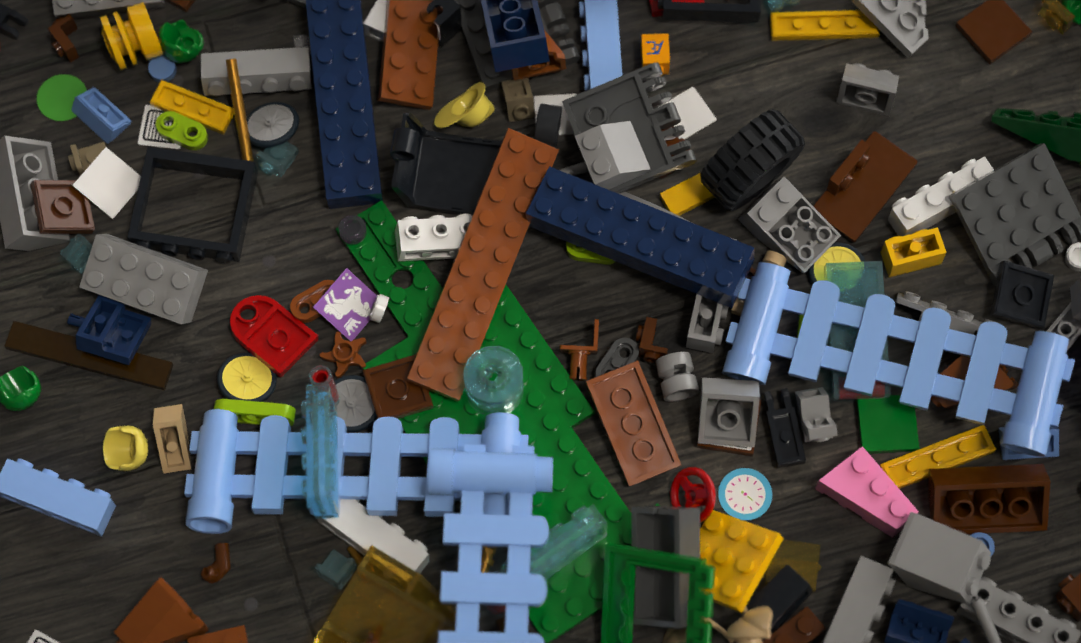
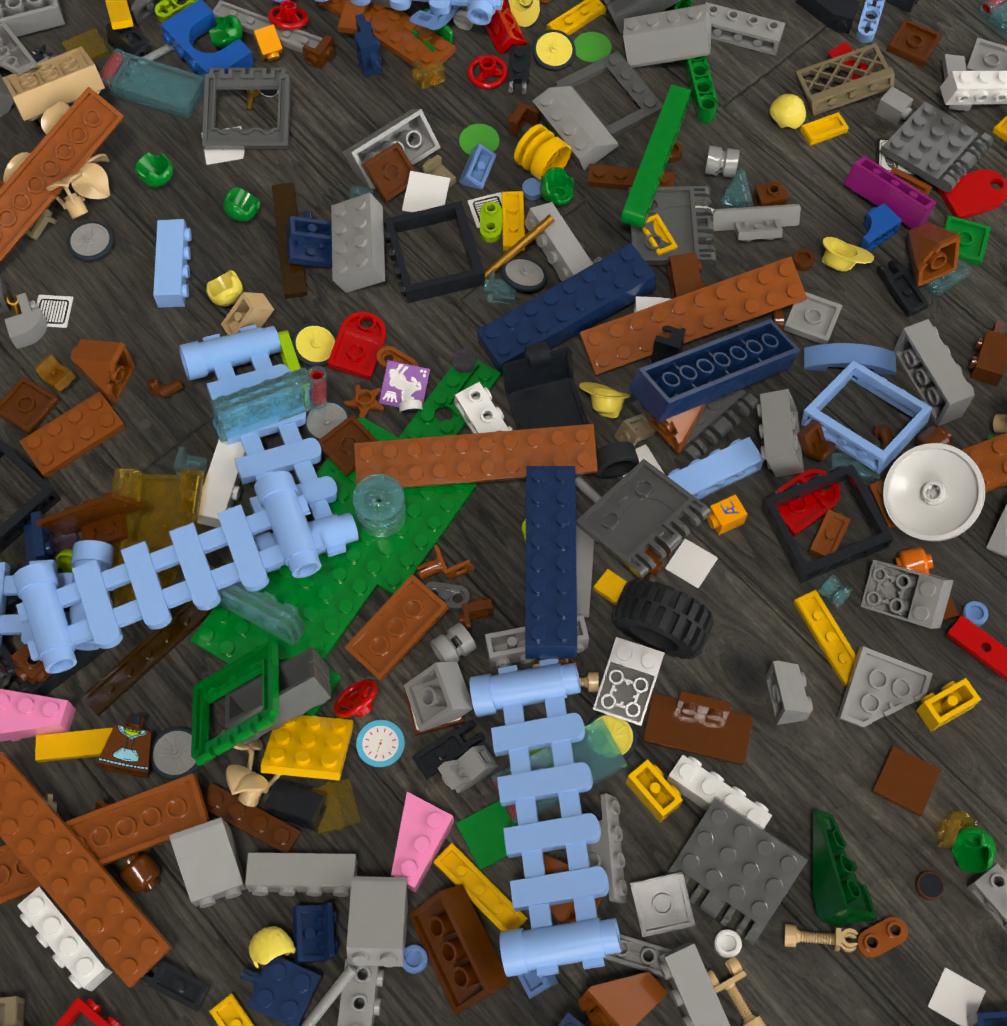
camera: 65 degrees right, 5 degrees down
light grey slope [575,121,651,190] -> none

